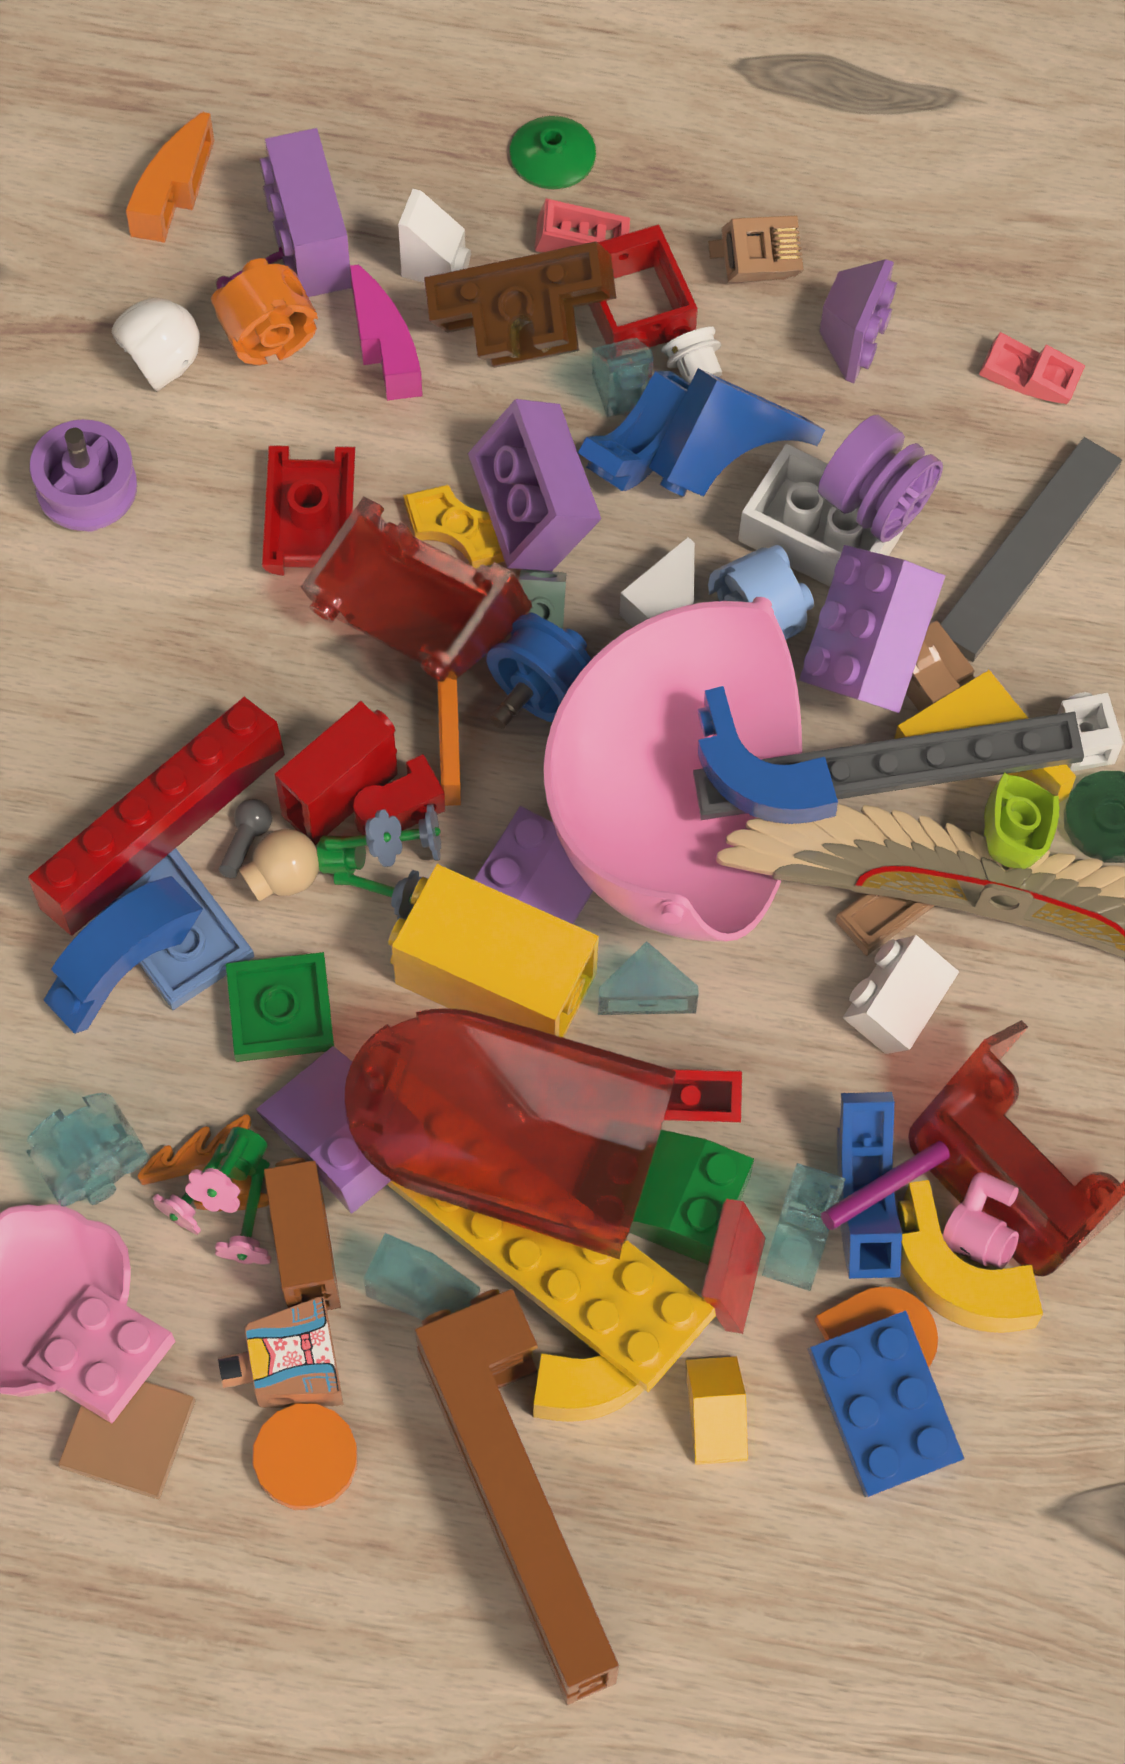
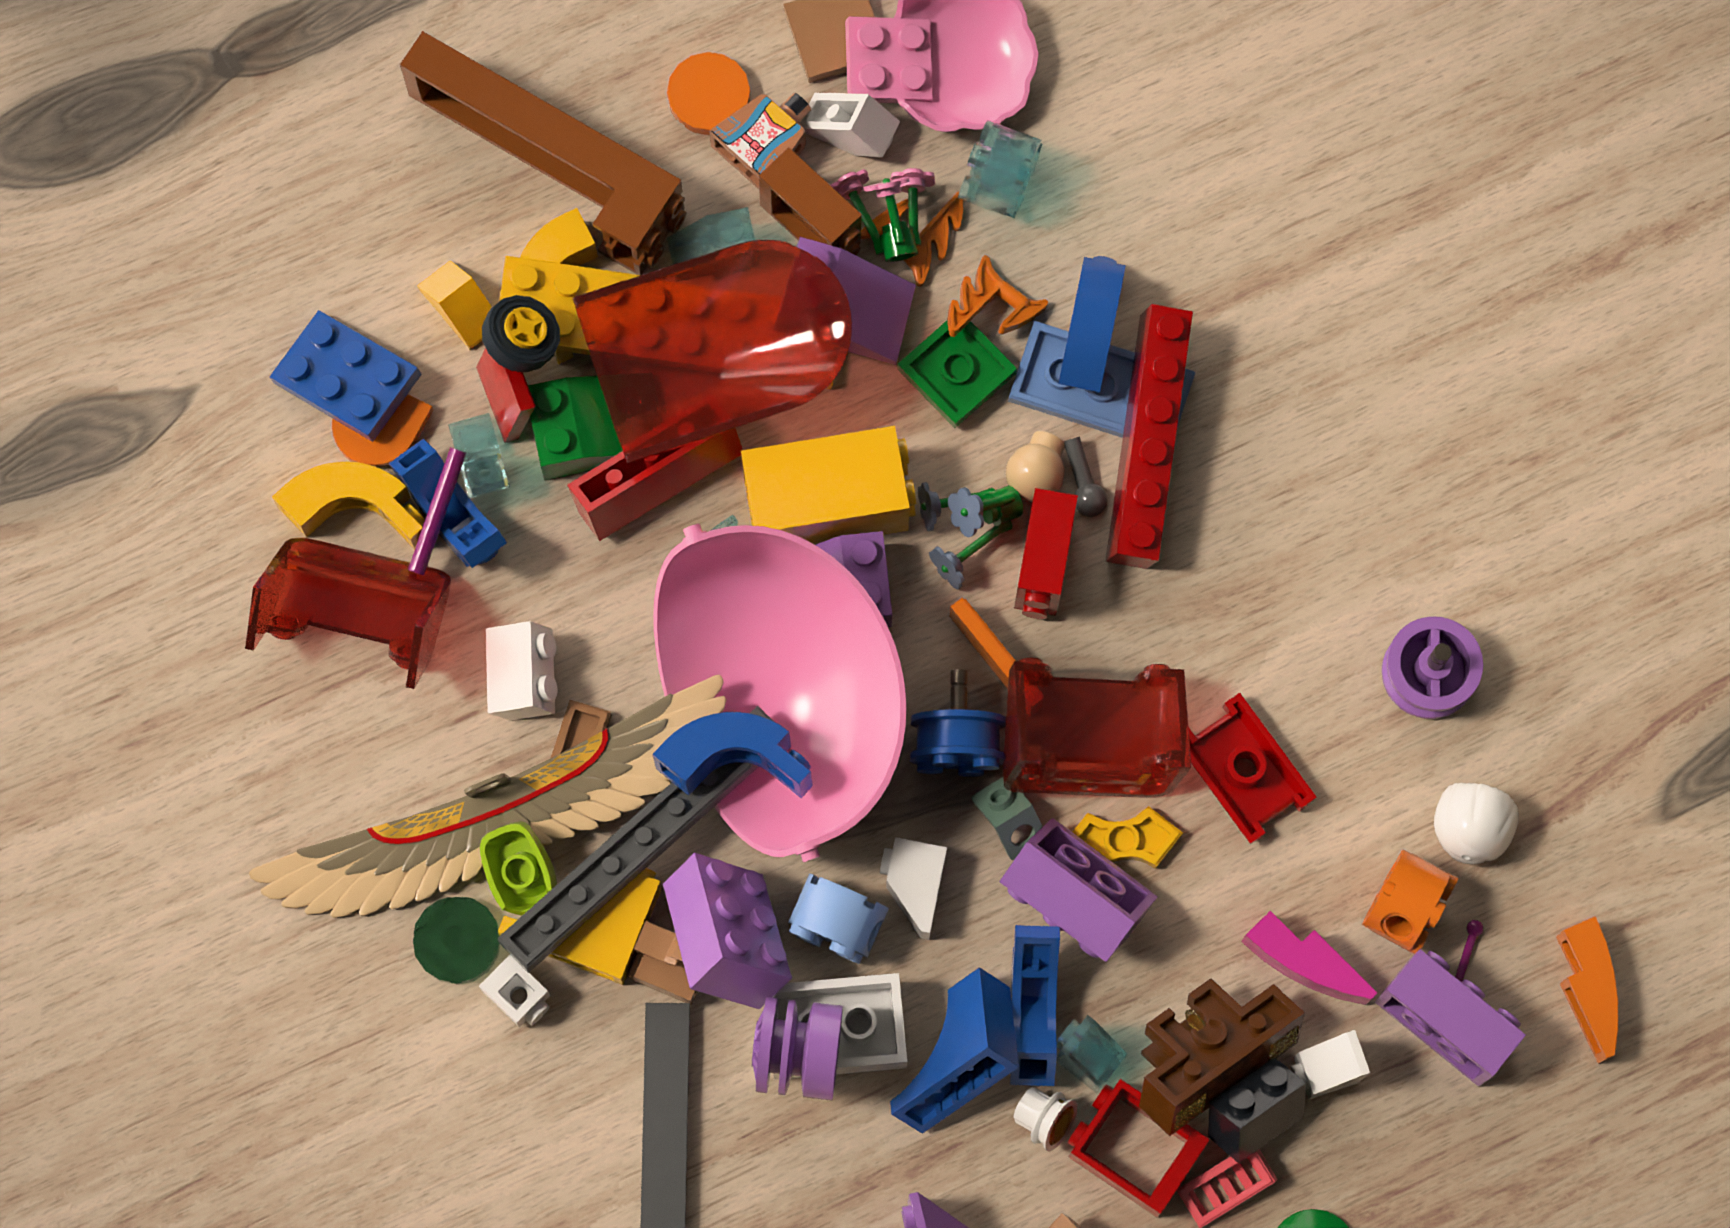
camera: 145 degrees right, 10 degrees up
red leg [353,754,446,835] -> none
bright pink piece [943,1172,1019,1269] -> none
none -> black wheel [482,295,560,373]
none -> white slope [799,93,900,157]
none -> orange piece [947,255,1048,337]
none -> black brick [1208,1057,1306,1163]

